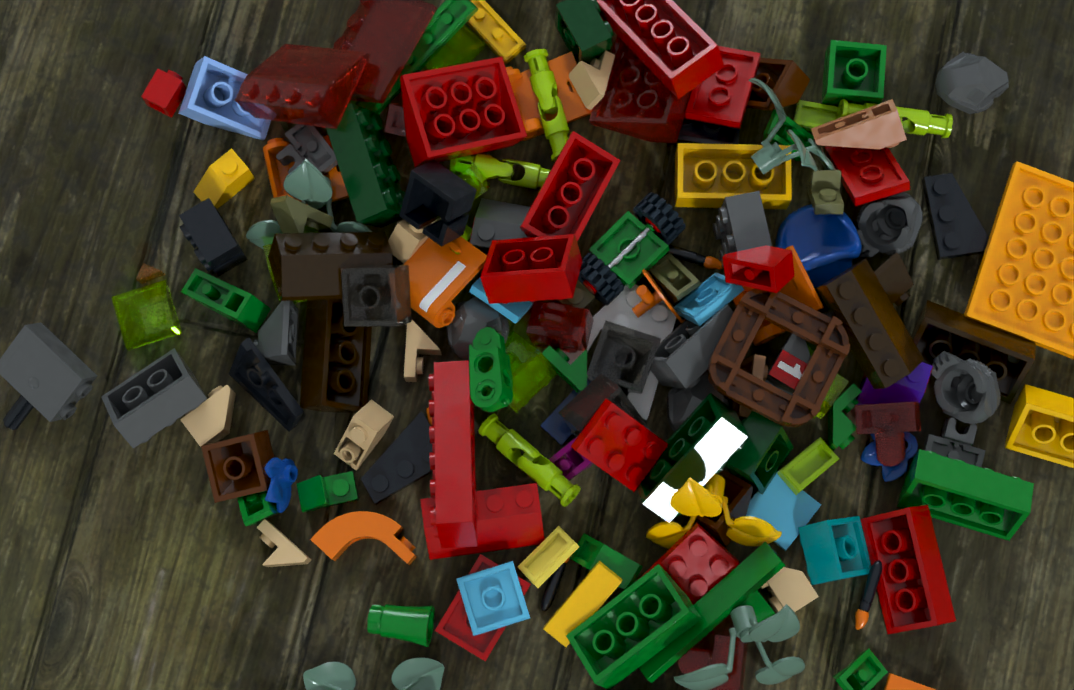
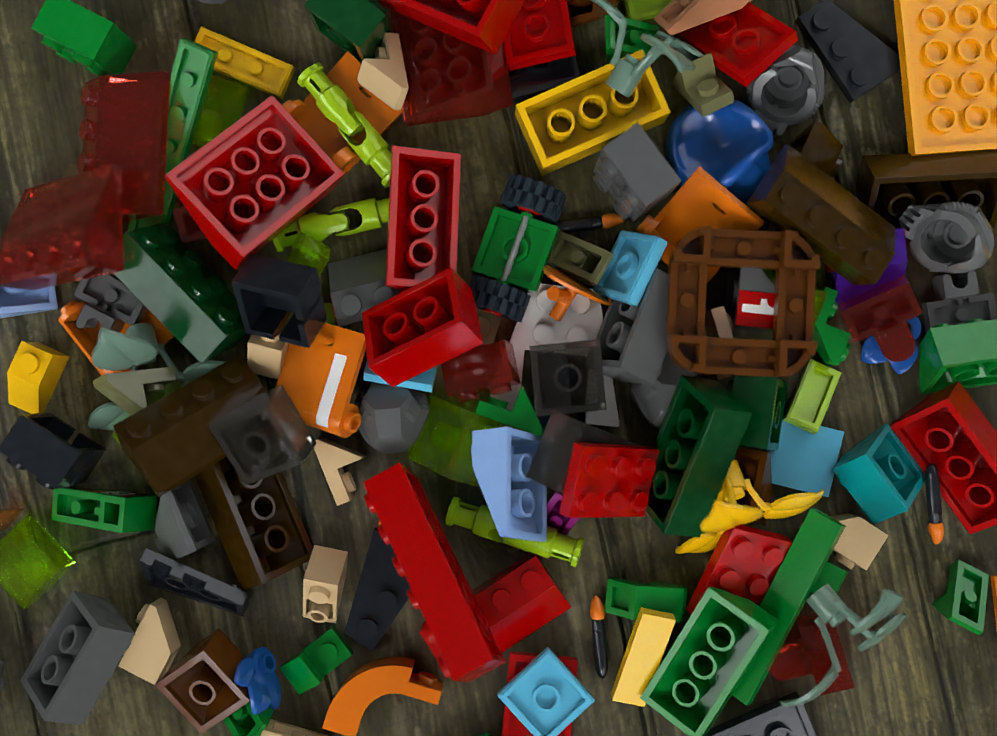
camera: 25 degrees left, 10 degrees up
green piece [469,327,513,412] -> none
light yellow tile [518,526,579,588] -> none
red slope [723,245,795,293] -> none
none -> light blue slope [471,427,547,542]

